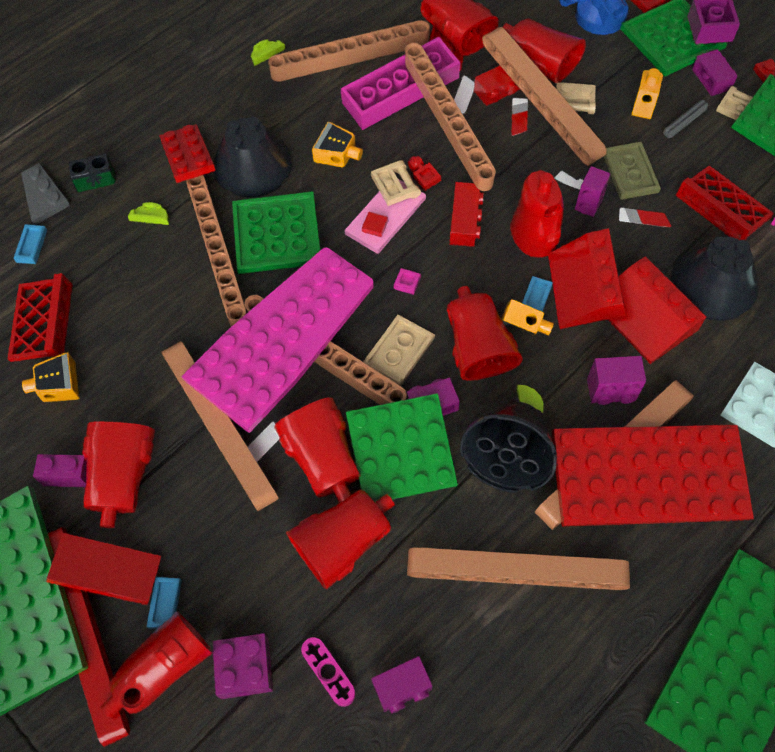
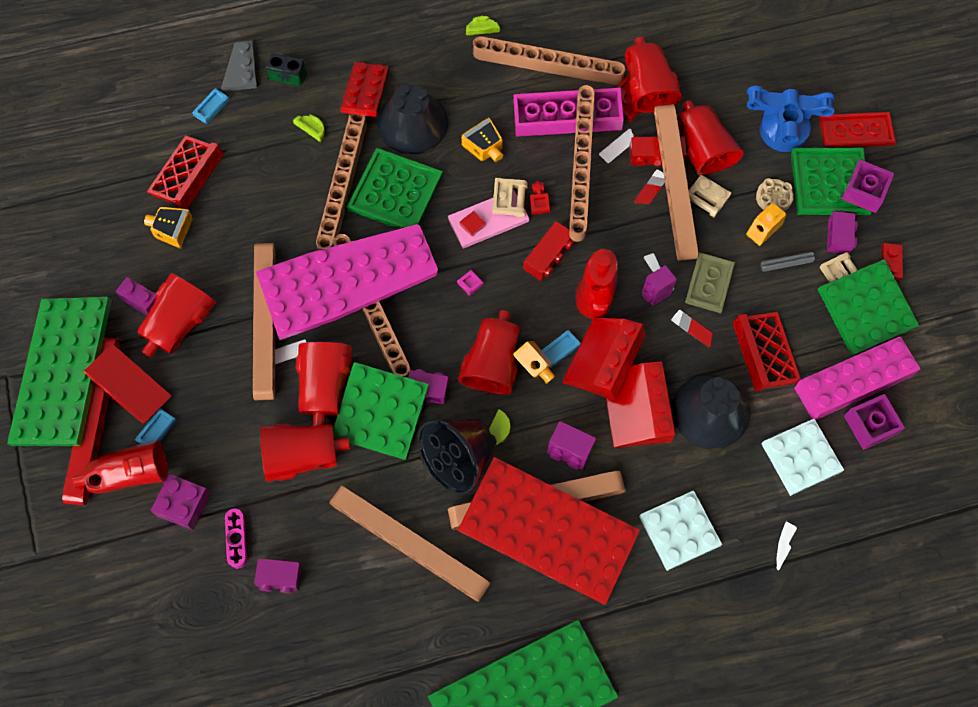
camera: 25 degrees right, 5 degrees up
tan tile [363,315,435,386] -> none
none -> tan tile [756,178,793,211]

